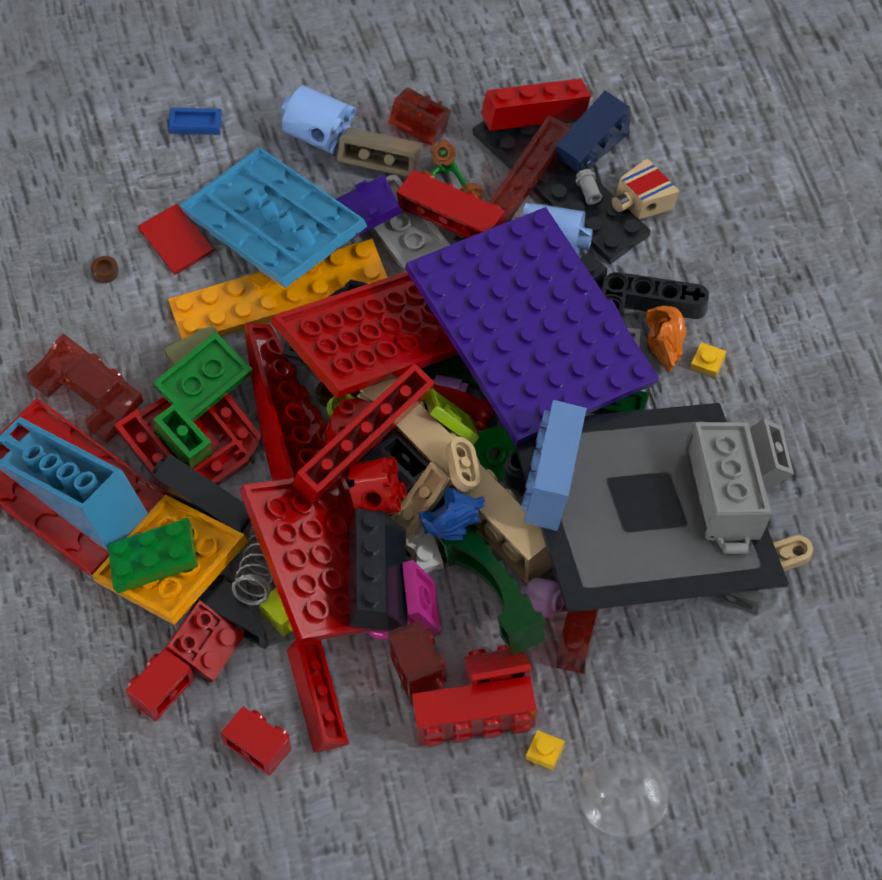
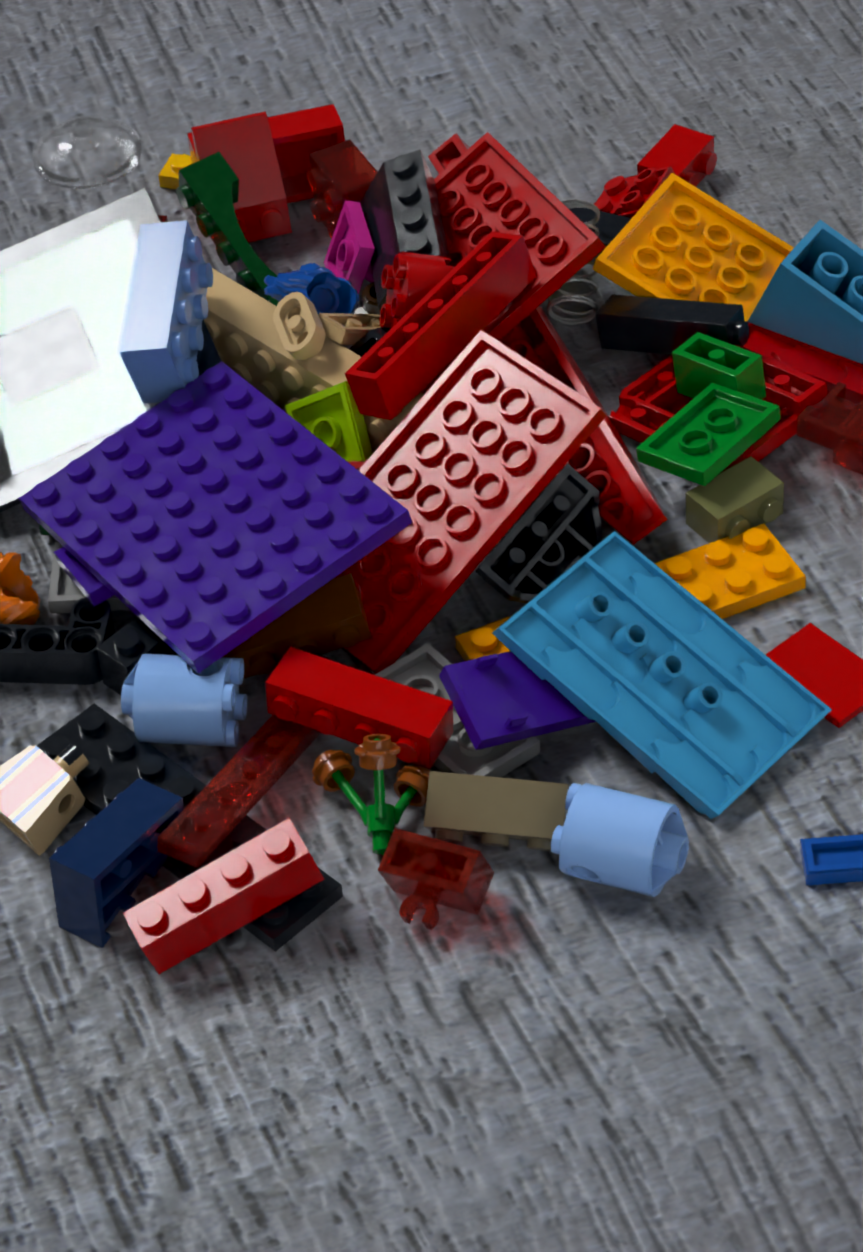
camera: 175 degrees right, 15 degrees down
green plate [108,517,198,594] -> none
red brick [221,706,292,776] -> none
light grey pin [576,169,602,205] -> none

